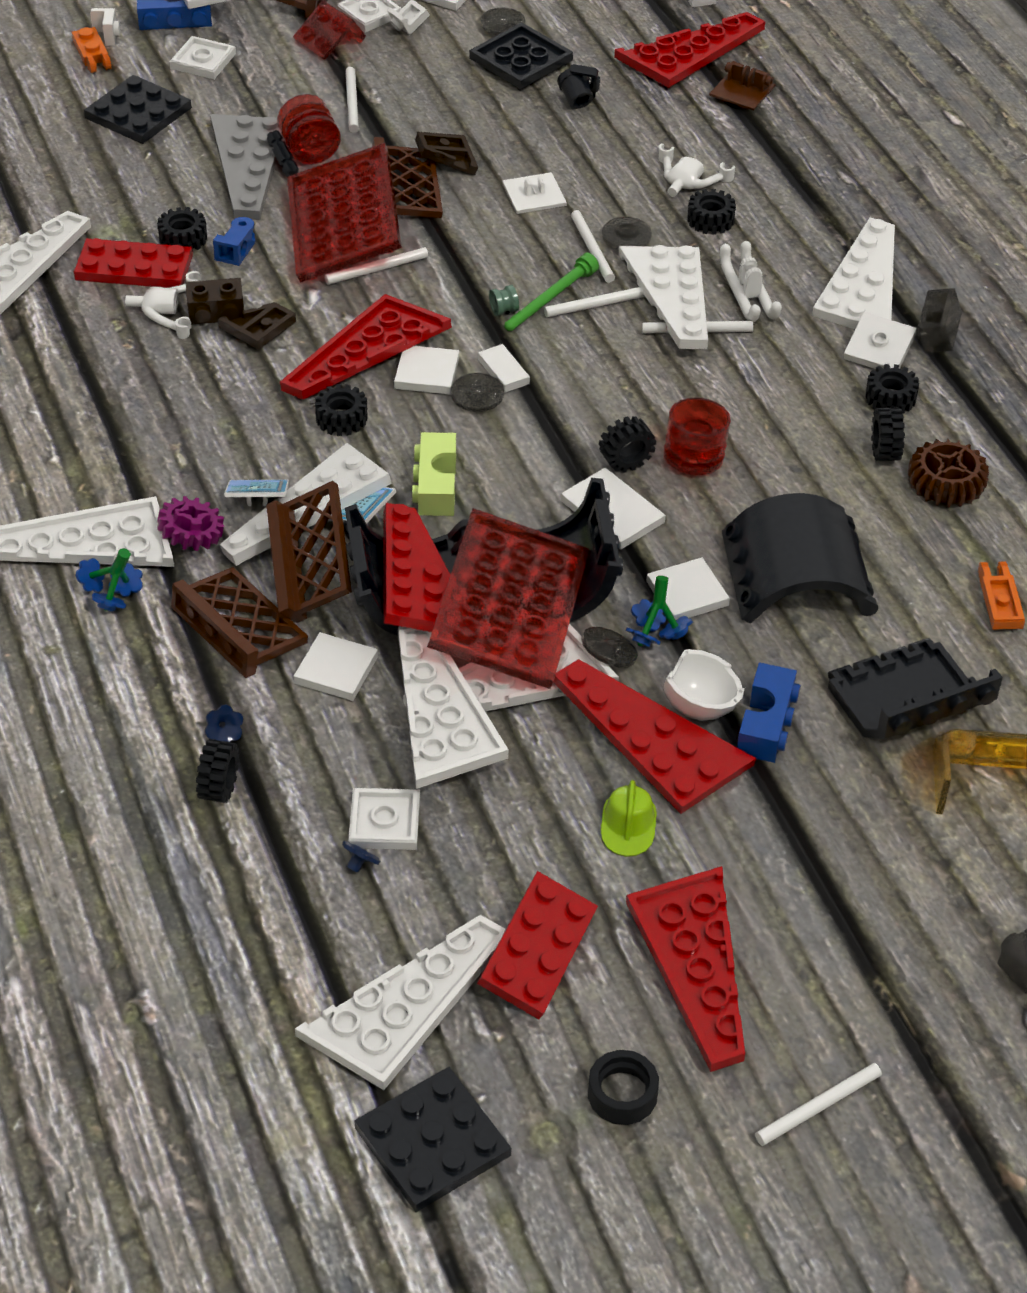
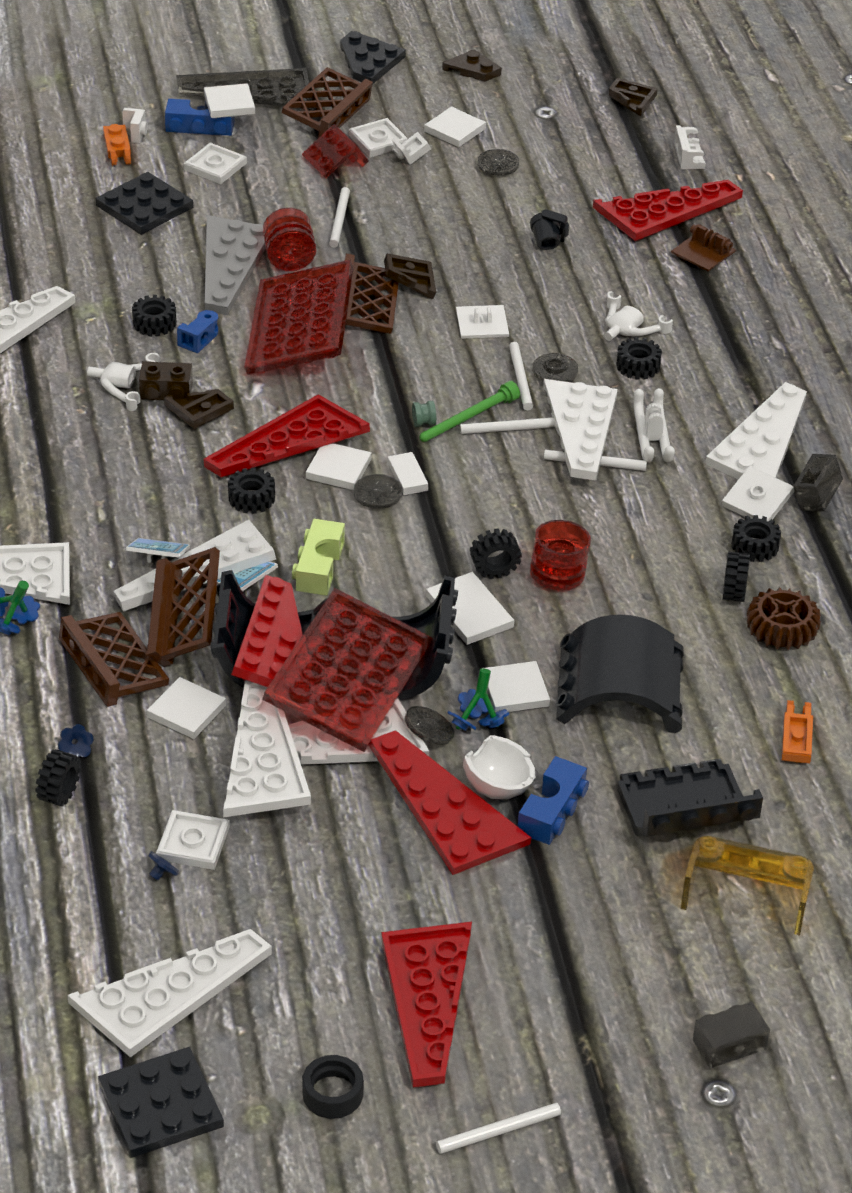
camera: 10 degrees right, 5 degrees down
red plate [74,238,193,288] -> none
magenta gear [157,496,224,551] -> none
black axle [267,130,299,178] -> none
white bar [325,247,428,285] -> none
black plate [469,22,573,89] -> none
red plate [477,871,598,1020] -> none
lime piece [601,780,657,857] -> none

